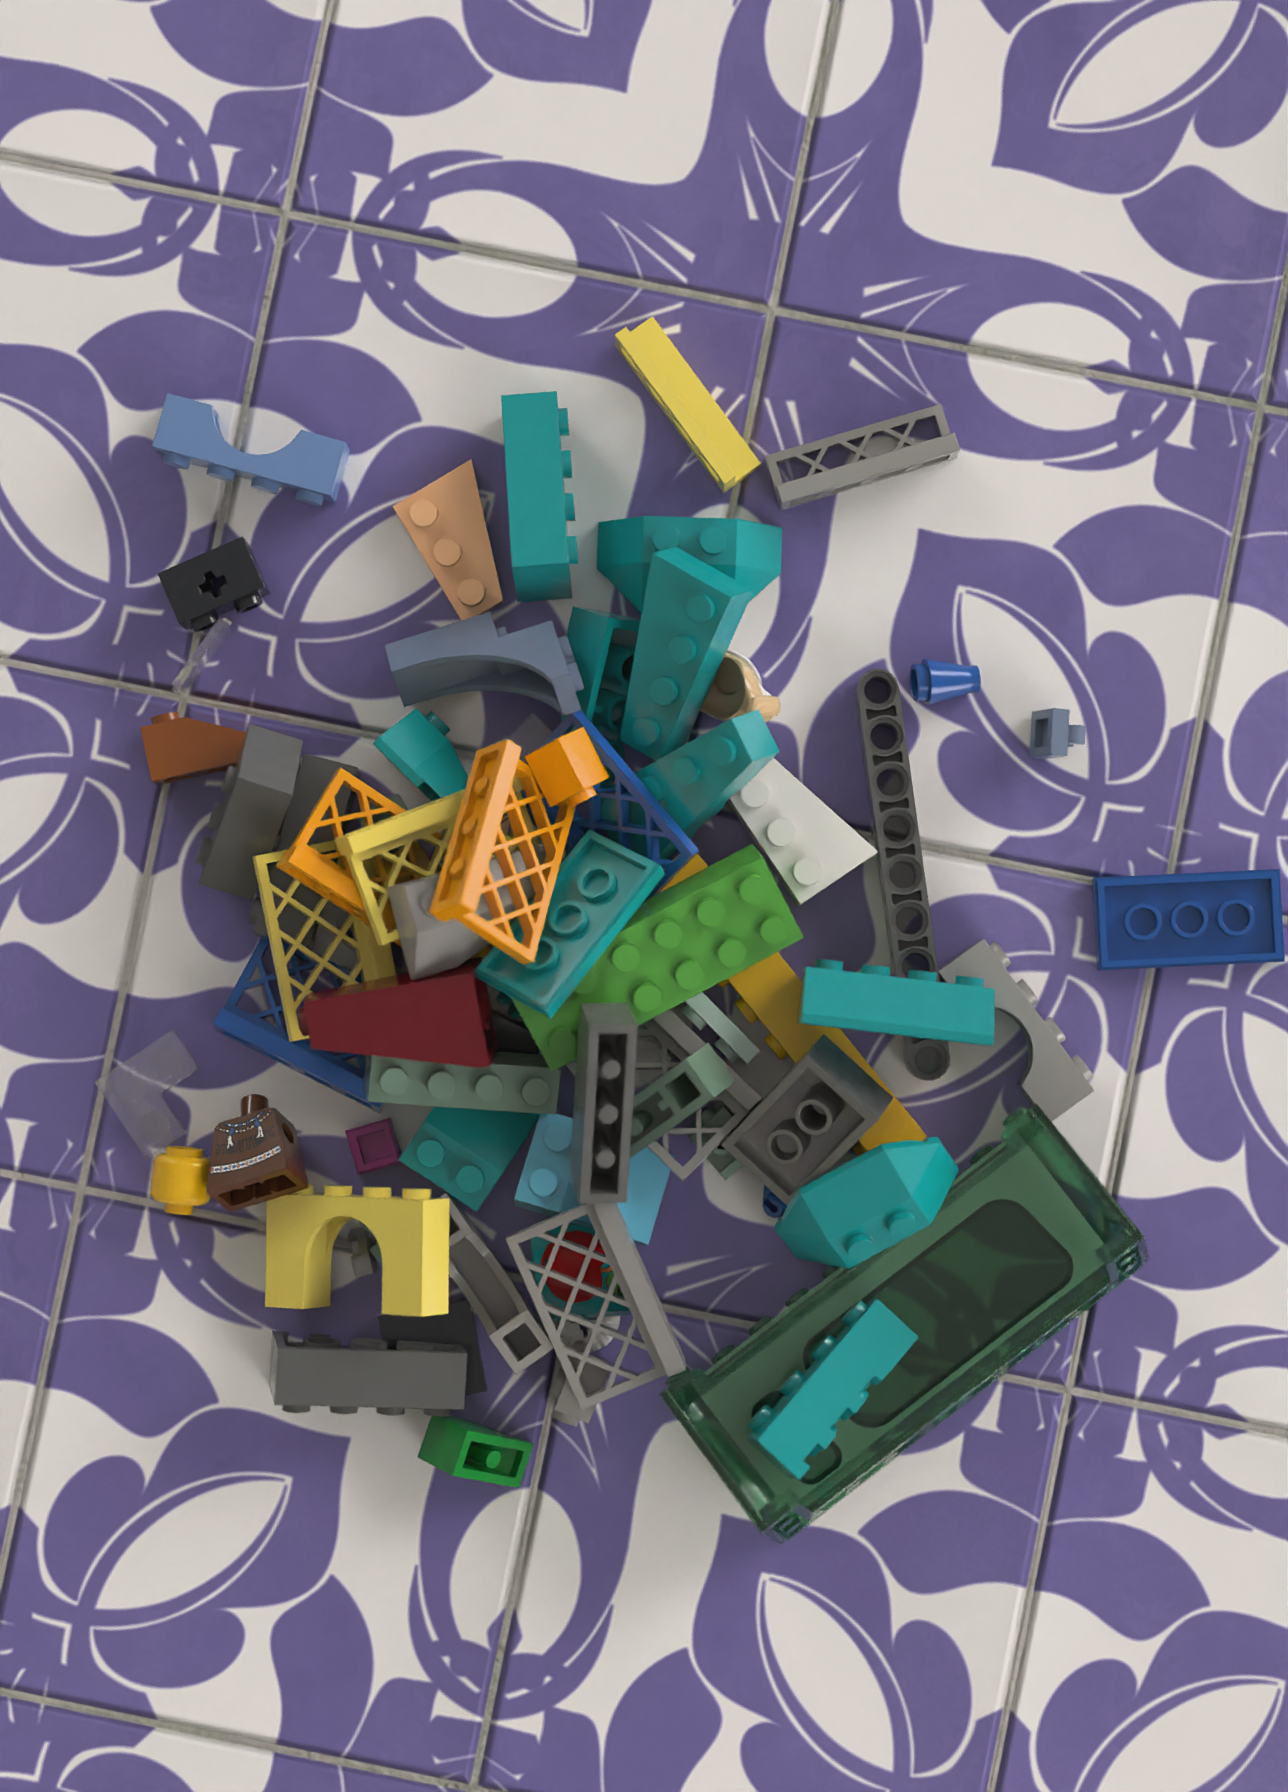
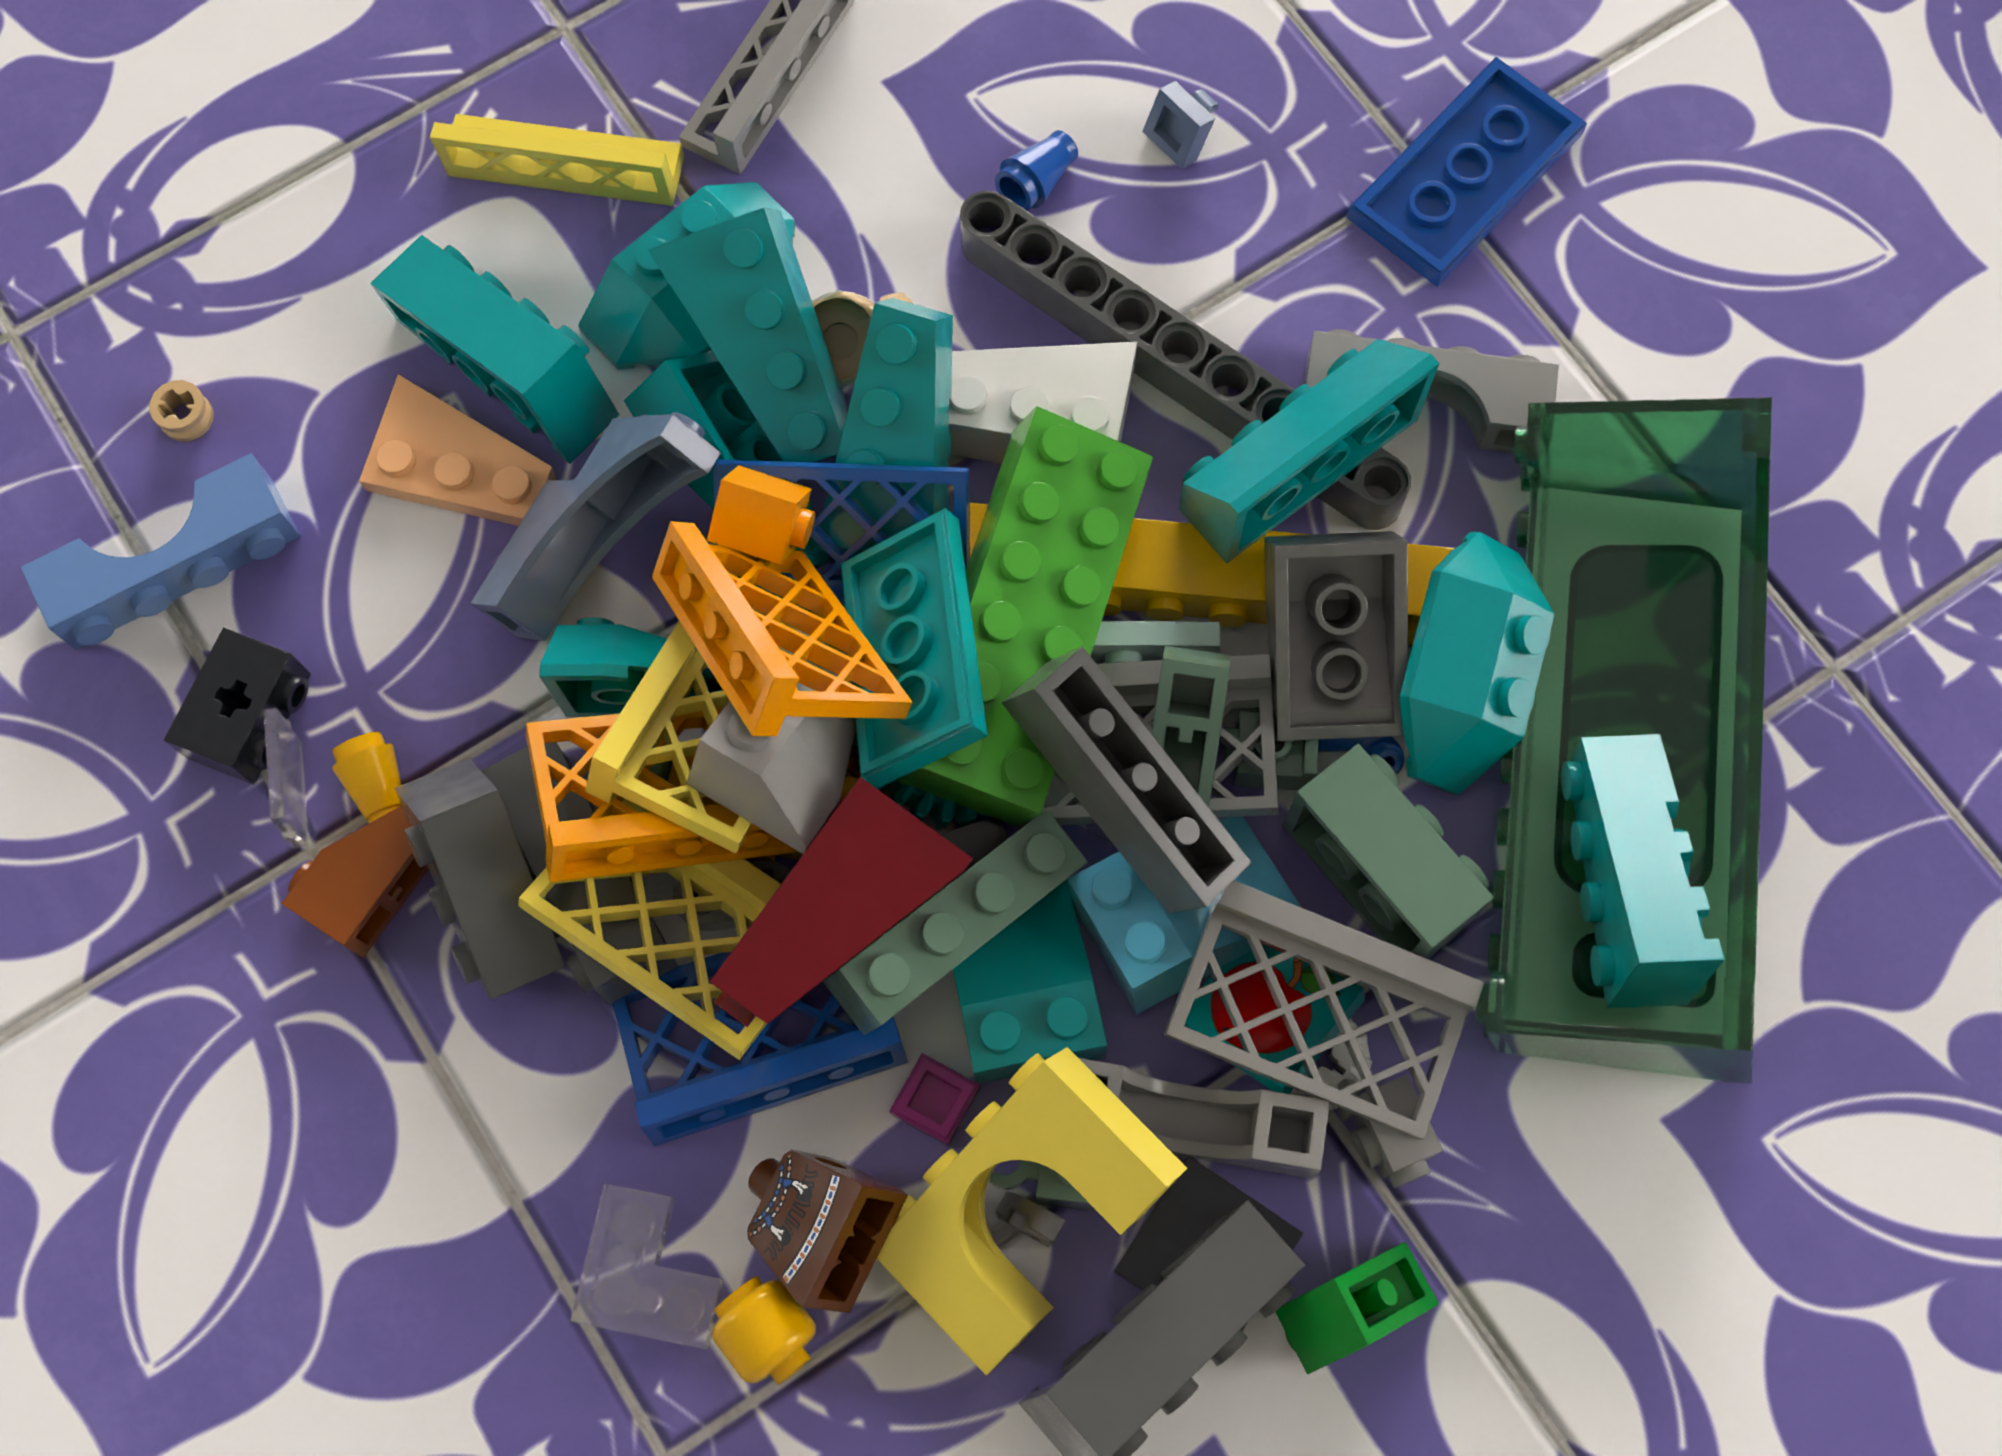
camera: 50 degrees left, 15 degrees down
none -> tan bush [149,380,214,442]
none -> yellow cone [332,732,401,823]
none -> sand green brick [1282,743,1494,959]

